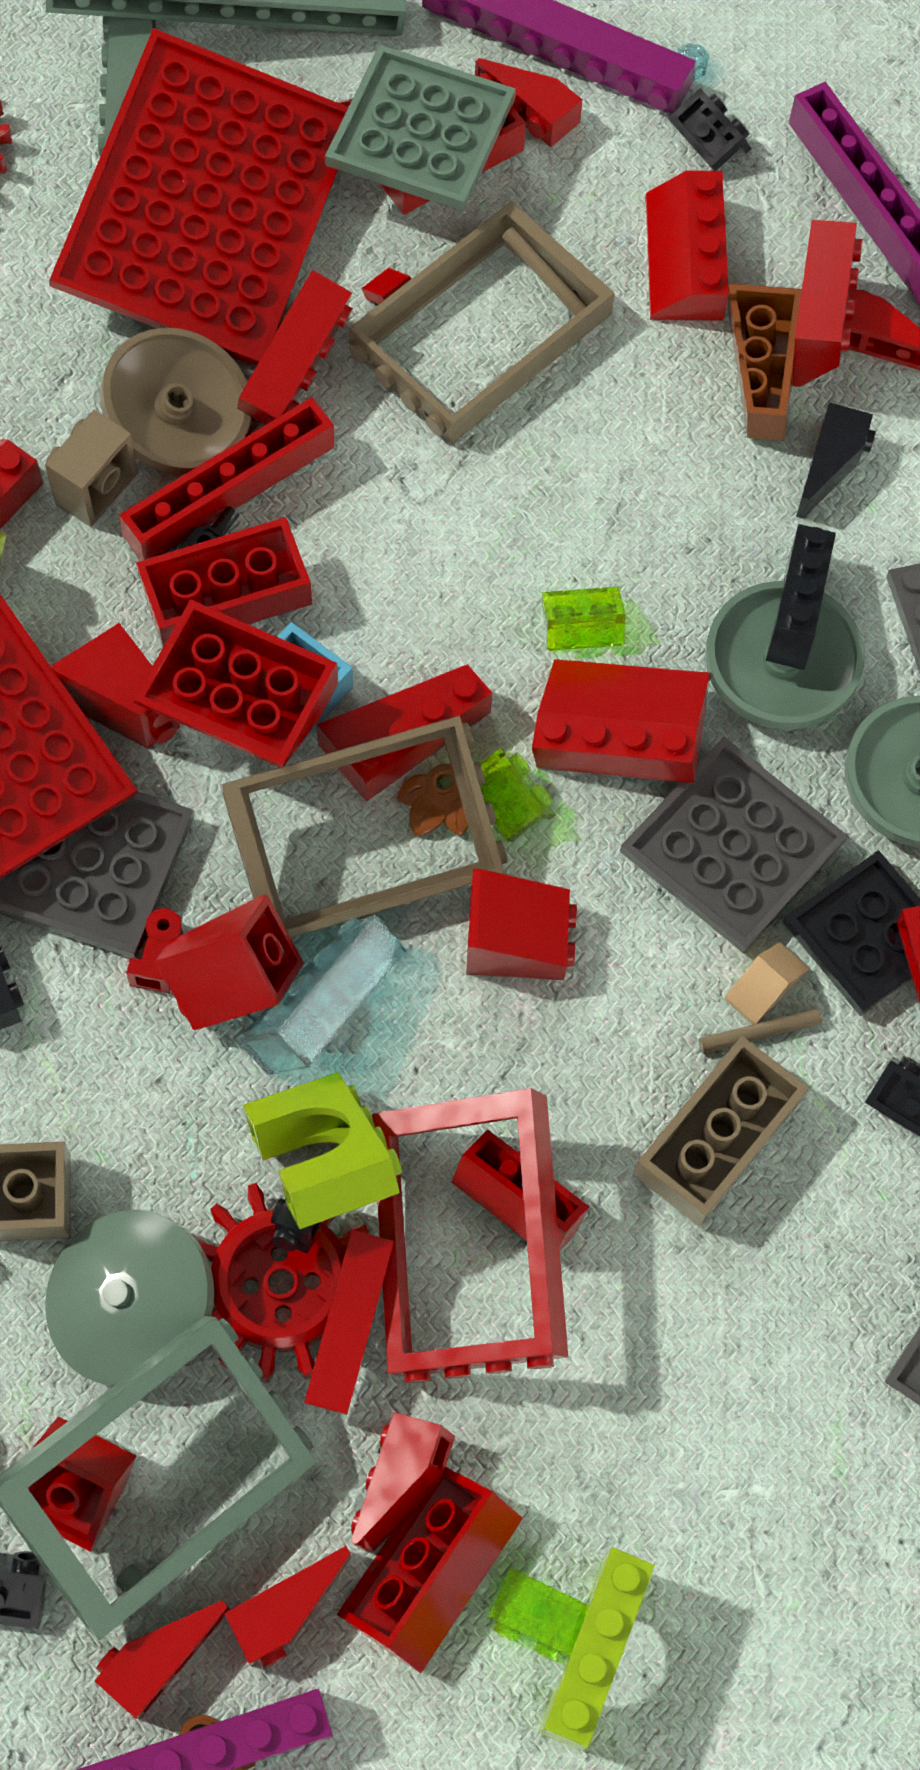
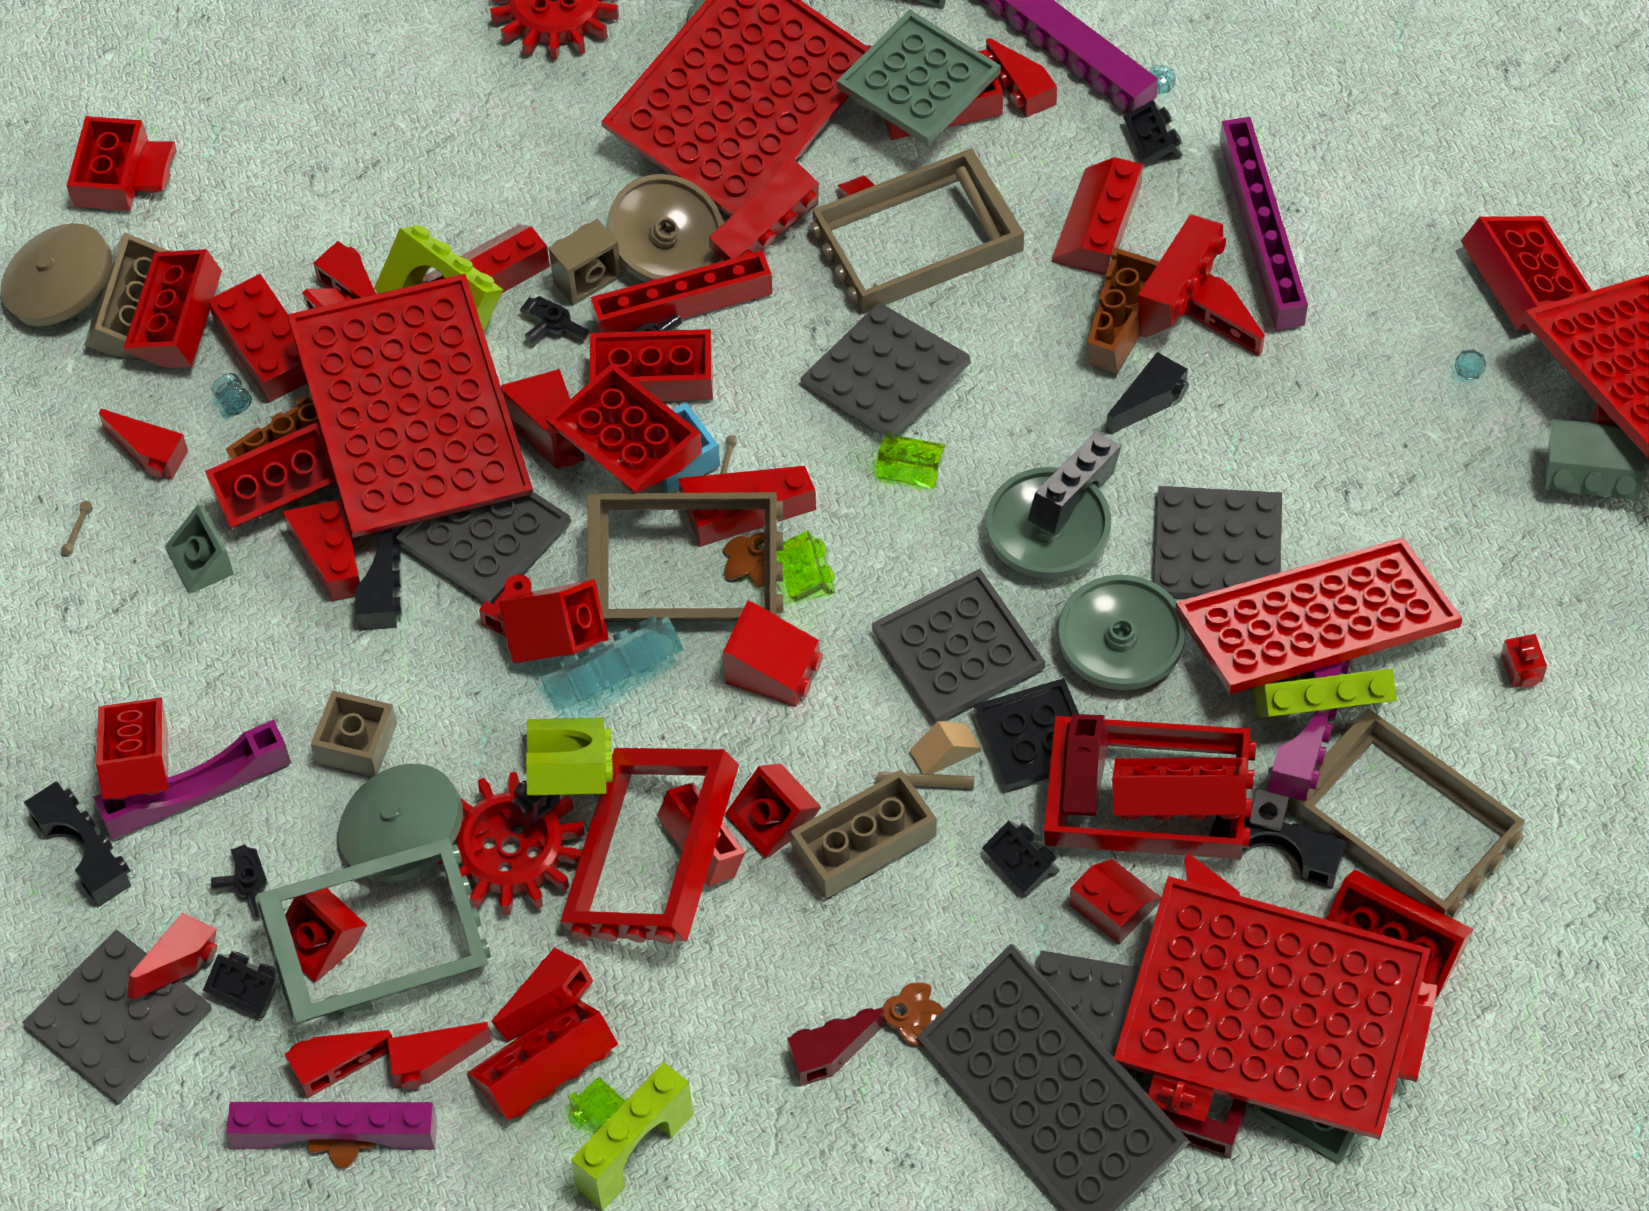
camera: 25 degrees right, 10 degrees down
red tile [304,1229,394,1415] -> none
red slope [532,659,710,783] -> none
none -> black piece [520,296,589,344]
none -> dark tan hinge [720,435,737,474]
none -> red slope [725,763,821,858]
none -> dark red slope [787,1007,884,1086]
none -> dark grey plate [801,302,971,440]
none -> dark orange plate [883,982,944,1046]

